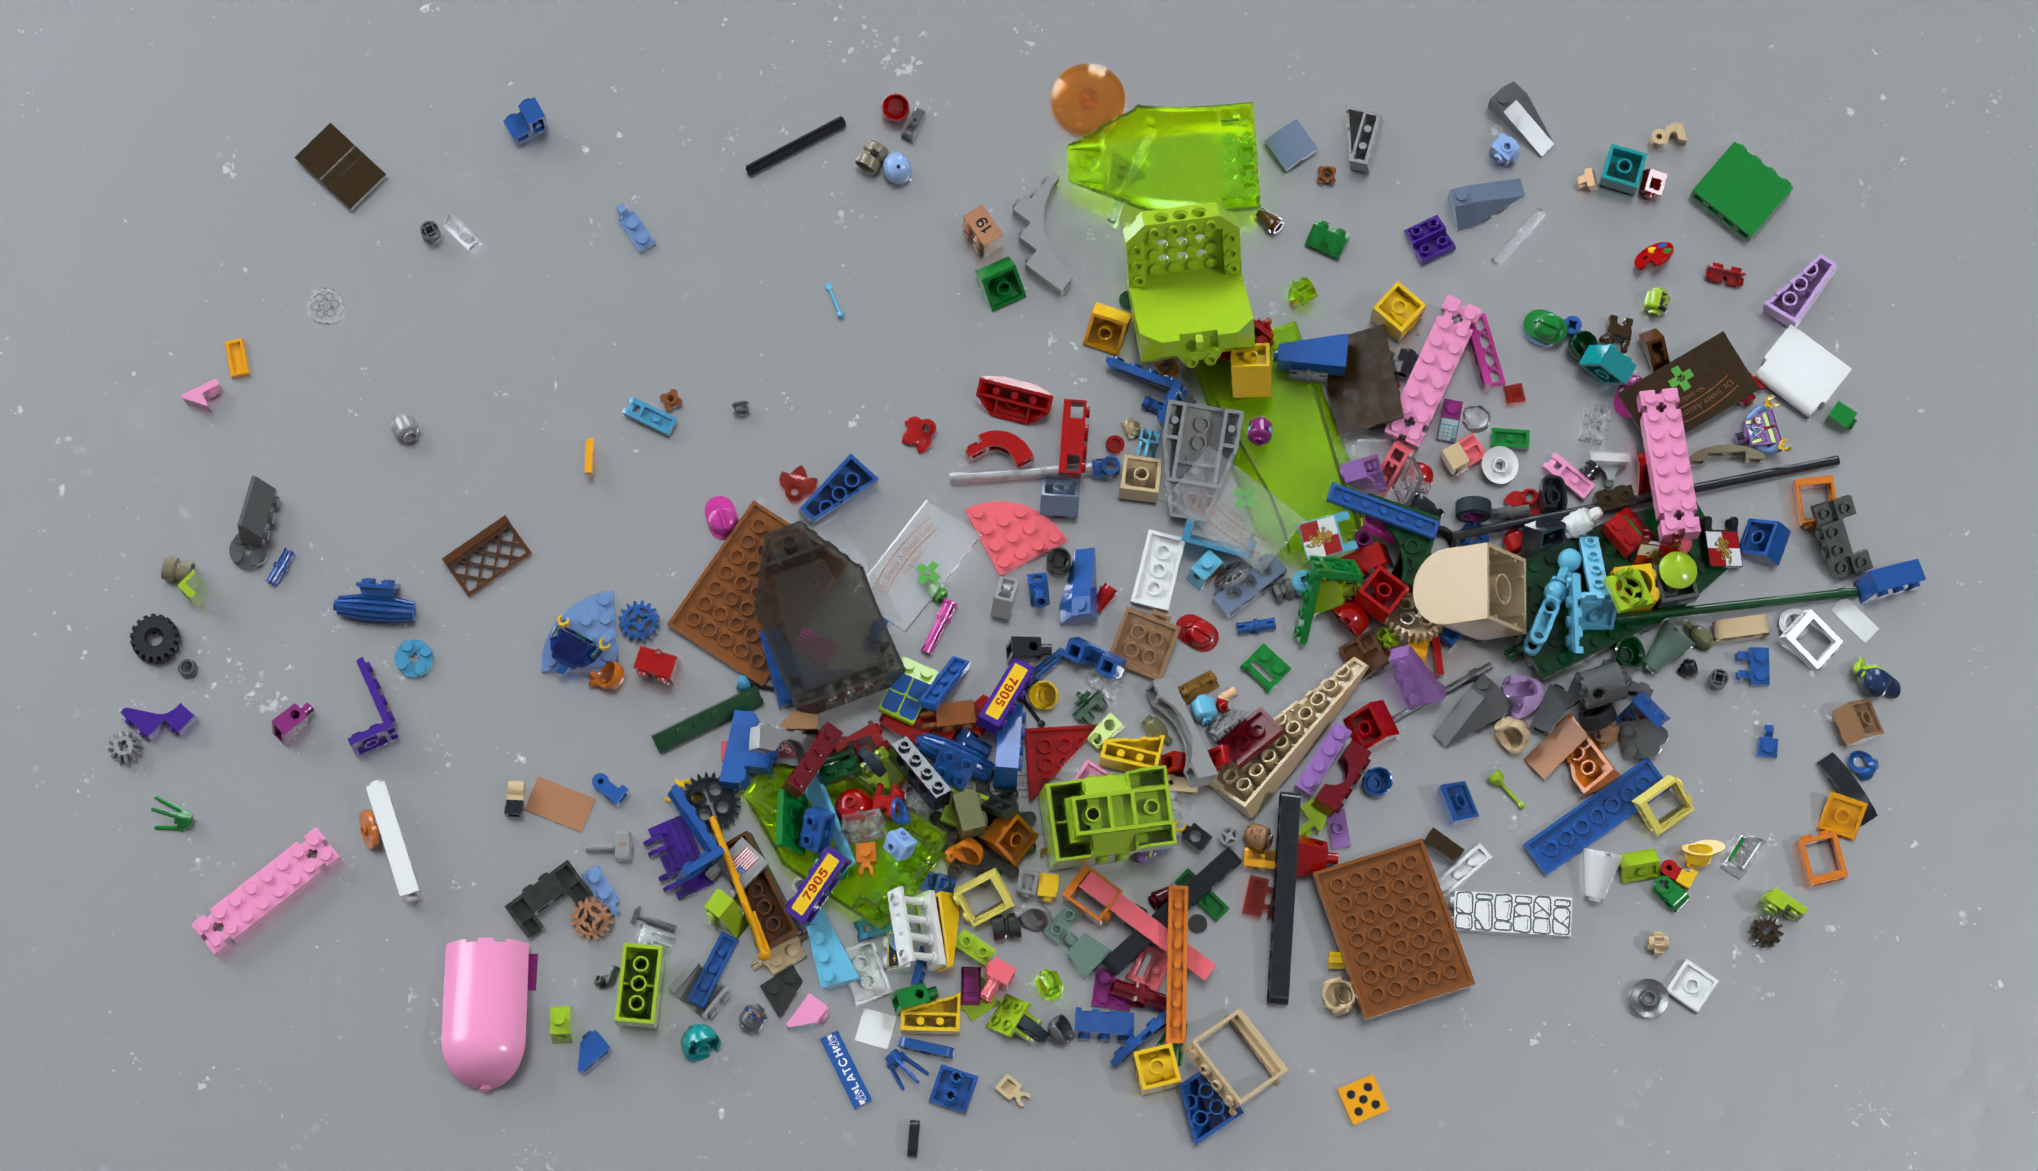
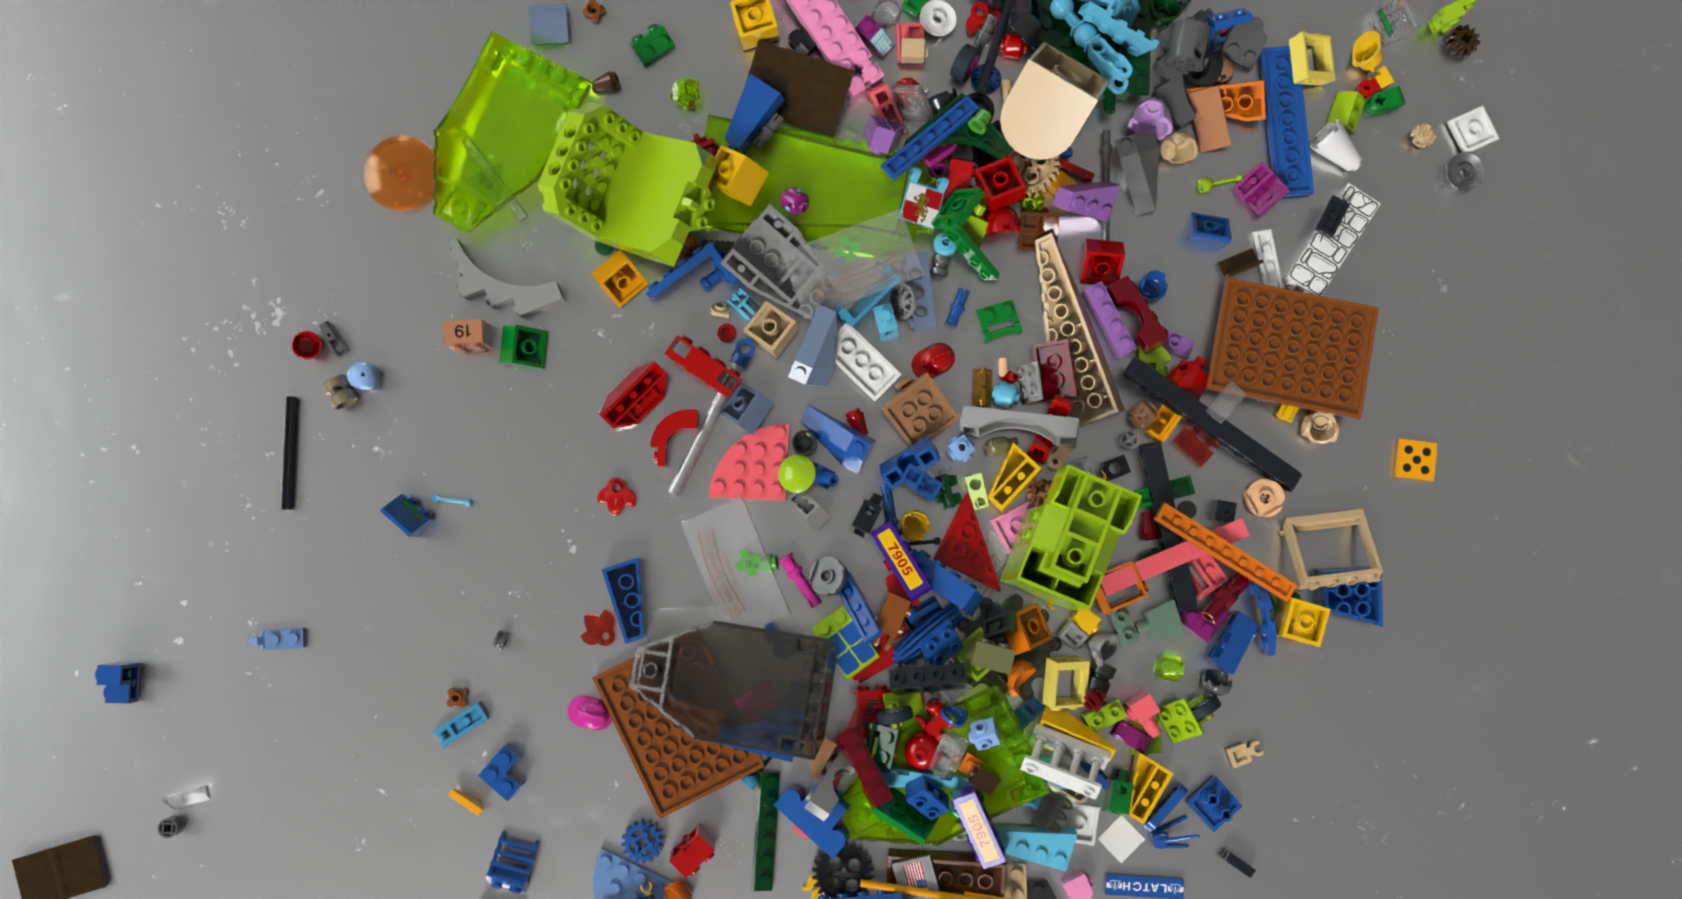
camera: 60 degrees left, 10 degrees up
none -> blue slope [380,494,435,537]
none -> blue brick [478,743,525,802]
none -> blue plate [486,832,540,894]
none -> lime dish [778,455,816,493]
none -> sand blue wedge [788,303,837,386]
none -> plate [809,556,847,596]
none -> blue slope [900,463,943,502]
none -> light blue brick [947,434,975,462]
none -> bright green piece [968,109,992,134]
none -> dark brown brick [968,761,1001,796]
none -> clear smoke plate [1030,788,1073,833]
none -> dark red gear [1083,688,1107,712]
none -> clear tile [1205,381,1246,424]
none -> black brick [1209,500,1237,523]
none -> magenta slope [1233,161,1290,217]
none -> light nougat plate [1244,479,1285,517]
none -> black plate [1314,195,1350,238]

